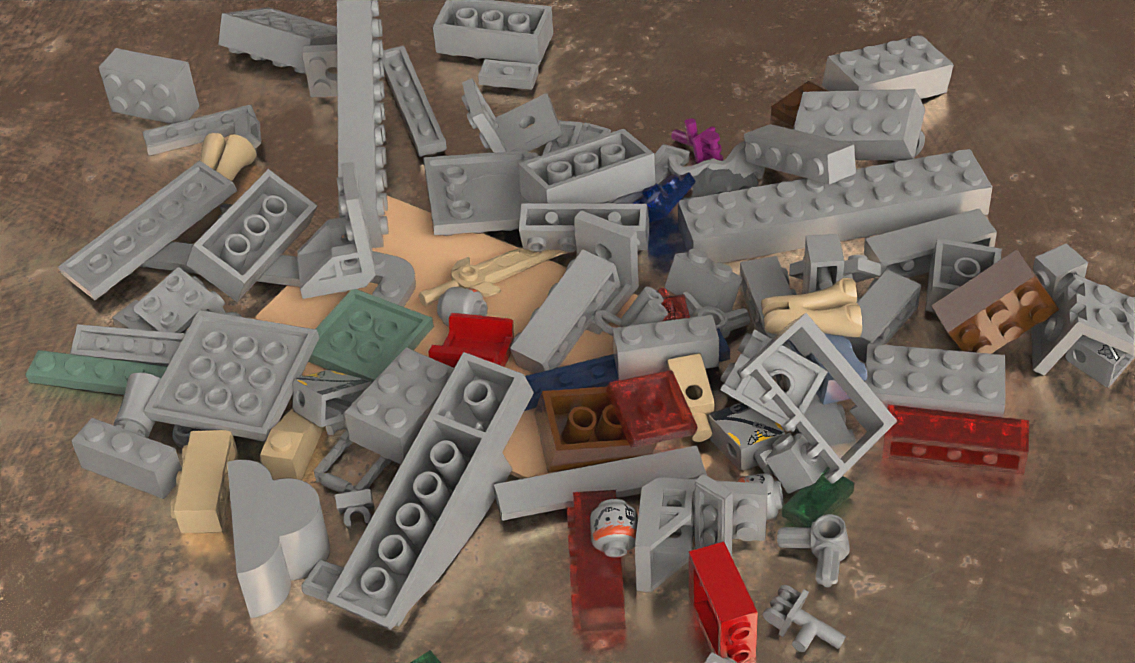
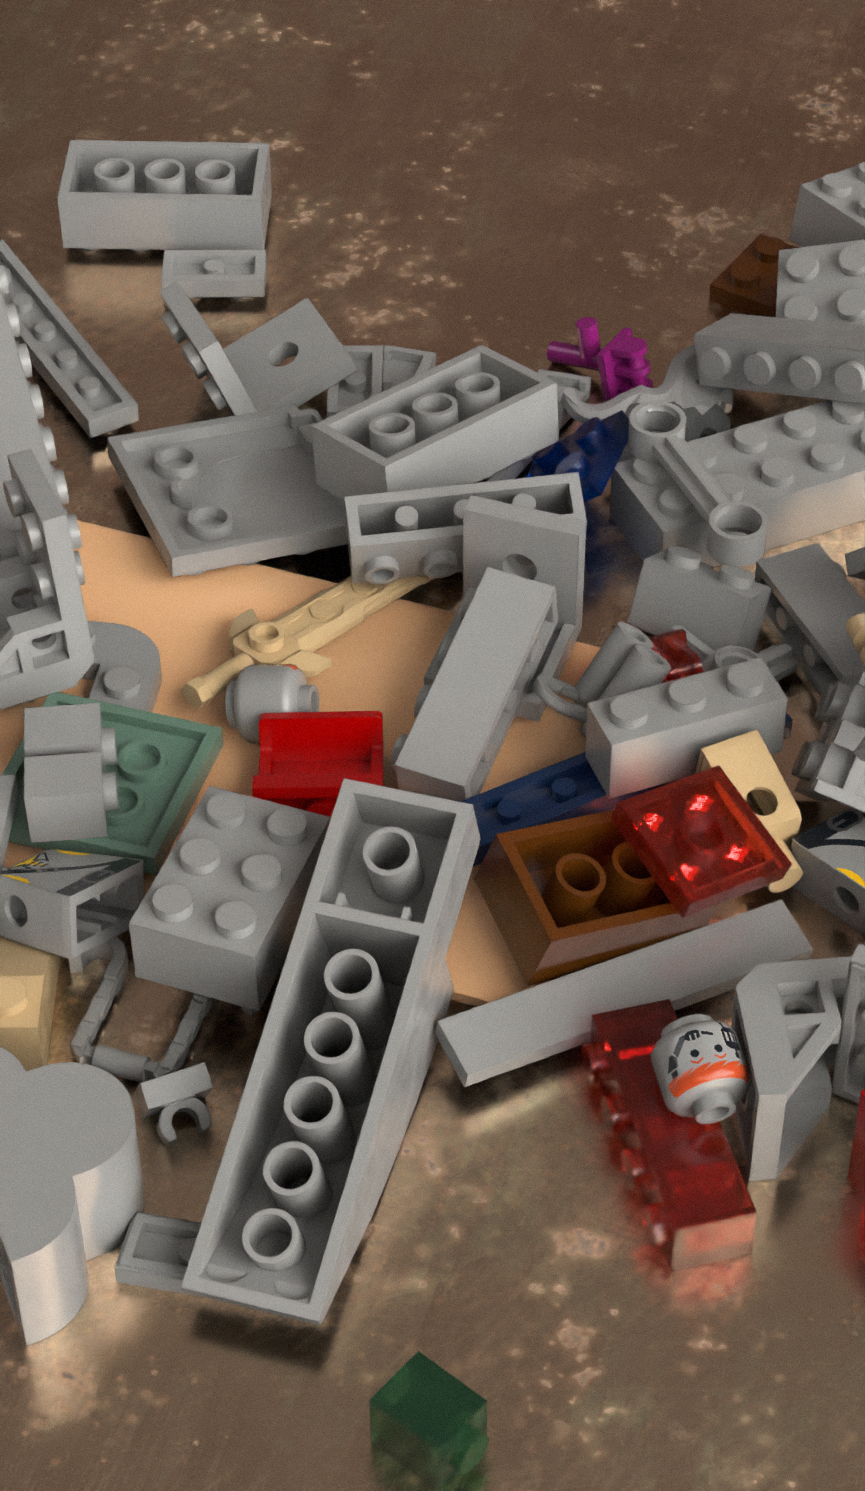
camera: 15 degrees left, 0 degrees up
none -> light grey piece [24,703,119,843]
none -> light grey piece [628,401,768,567]

